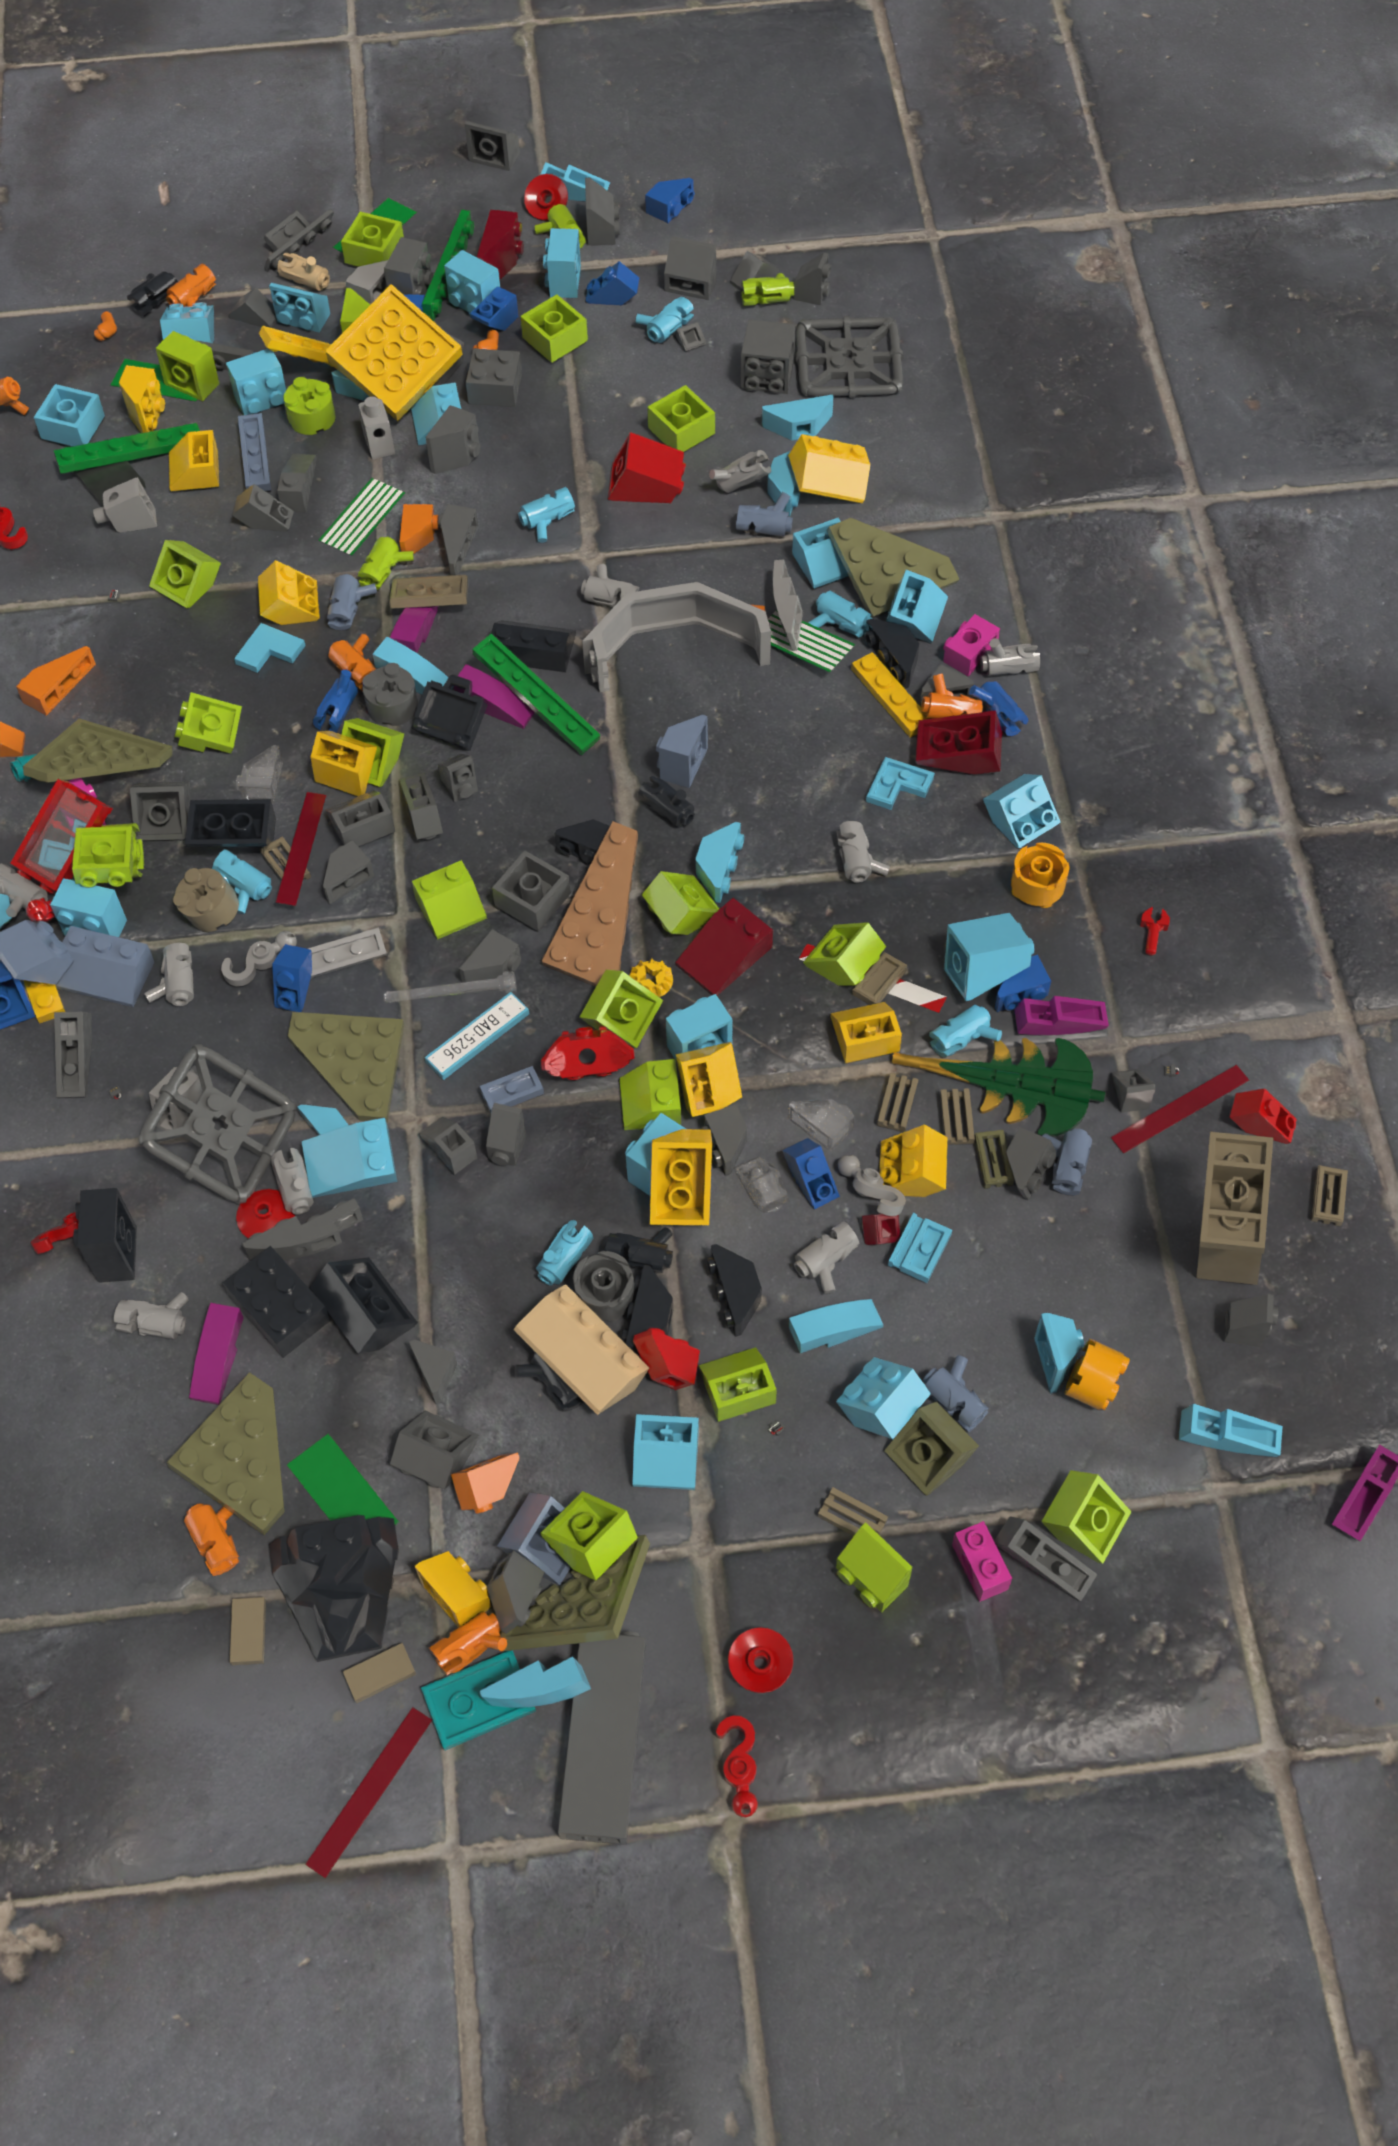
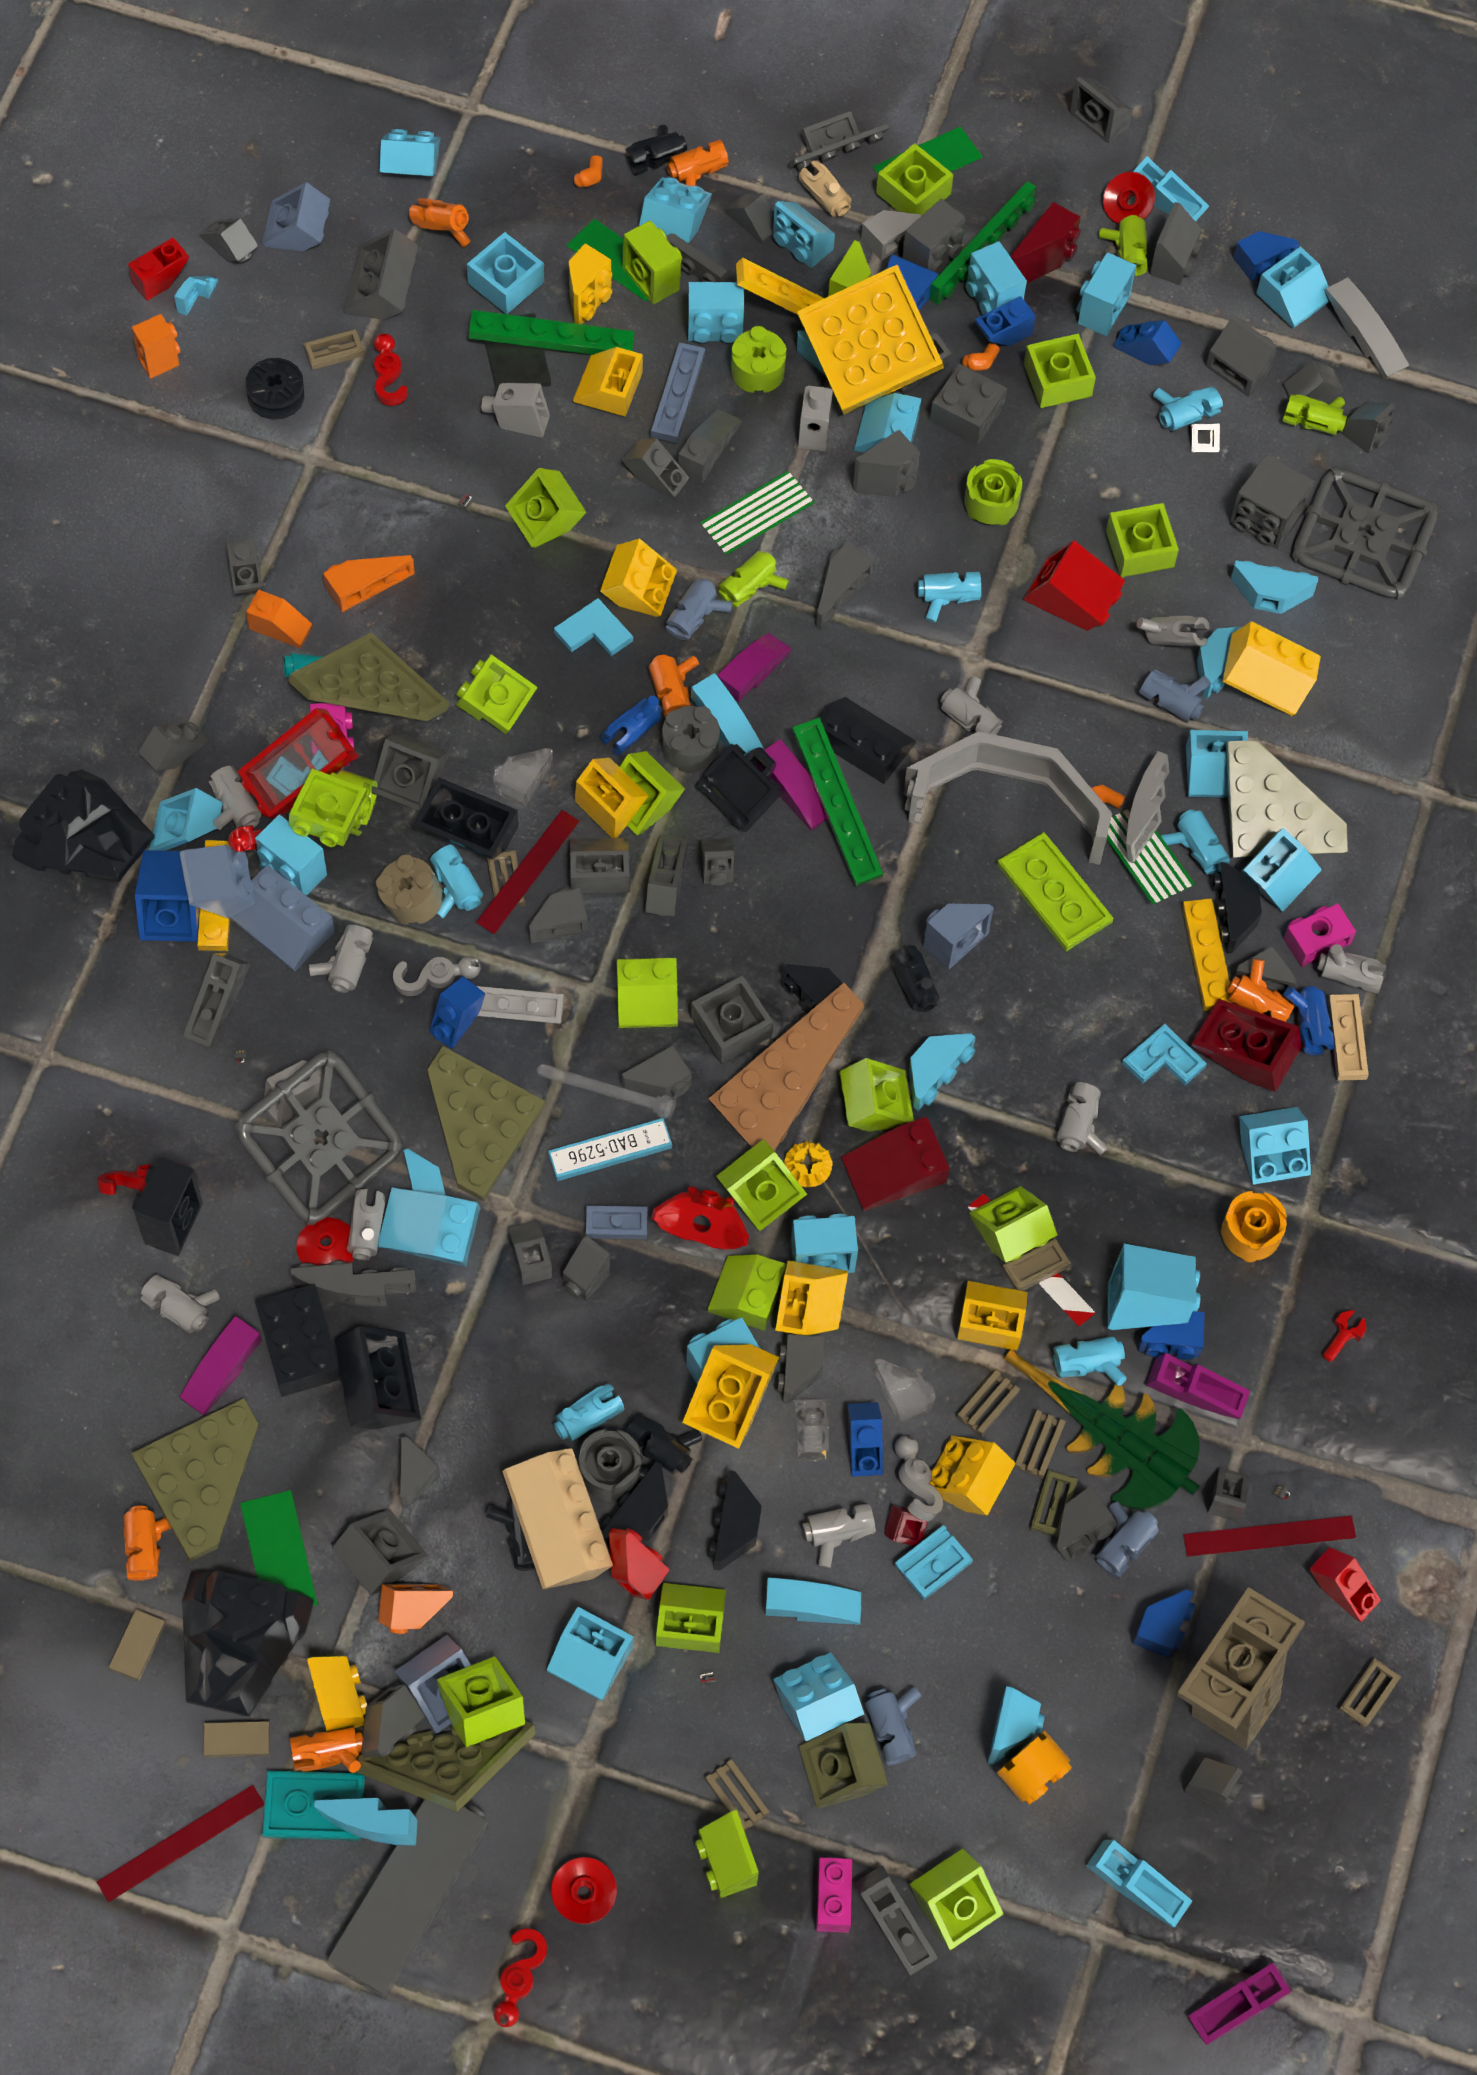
camera: 20 degrees right, 5 degrees up
dark tan tile [390,575,468,608] -> none
orange slope [399,504,439,554] -> none
none -> lime brick [964,459,1022,525]
none -> lime tile [997,832,1114,951]
none -> blue slope [1133,1589,1195,1658]
none -> medium azure slope [1256,246,1330,328]
none -> light grey slope [1324,277,1409,380]
none -> tan plate [1328,994,1369,1081]

